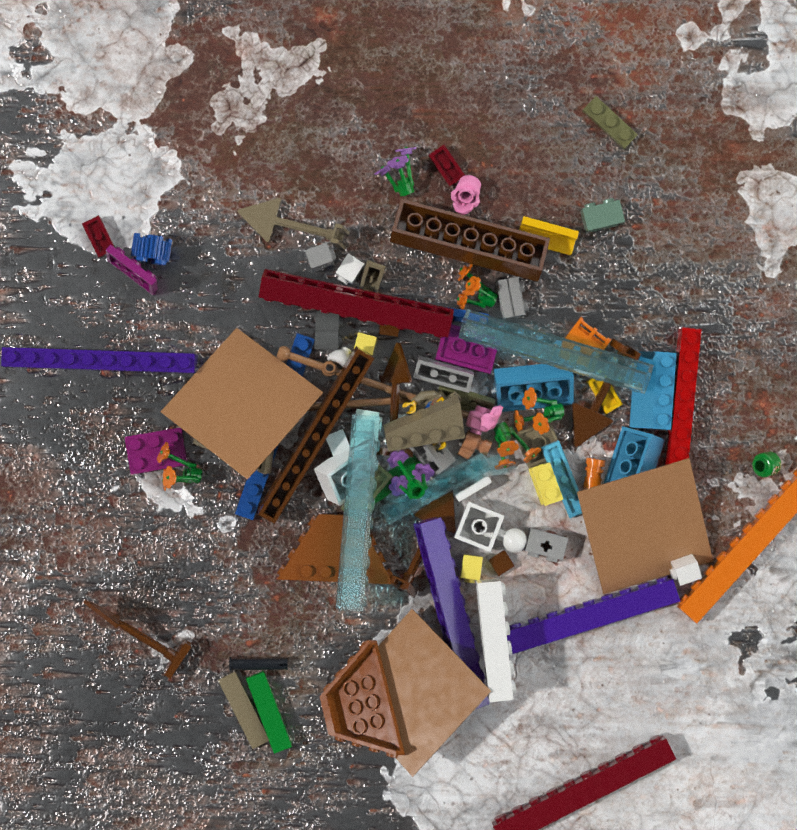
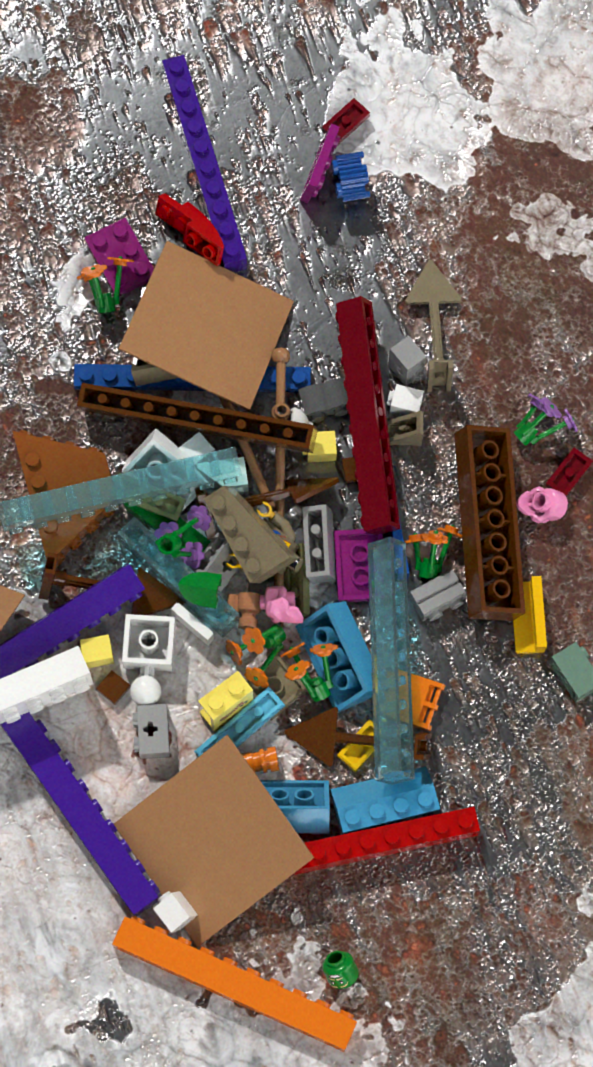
camera: 70 degrees right, 15 degrees down
none -> red slope [155,193,224,266]
none -> green brick [178,572,222,609]

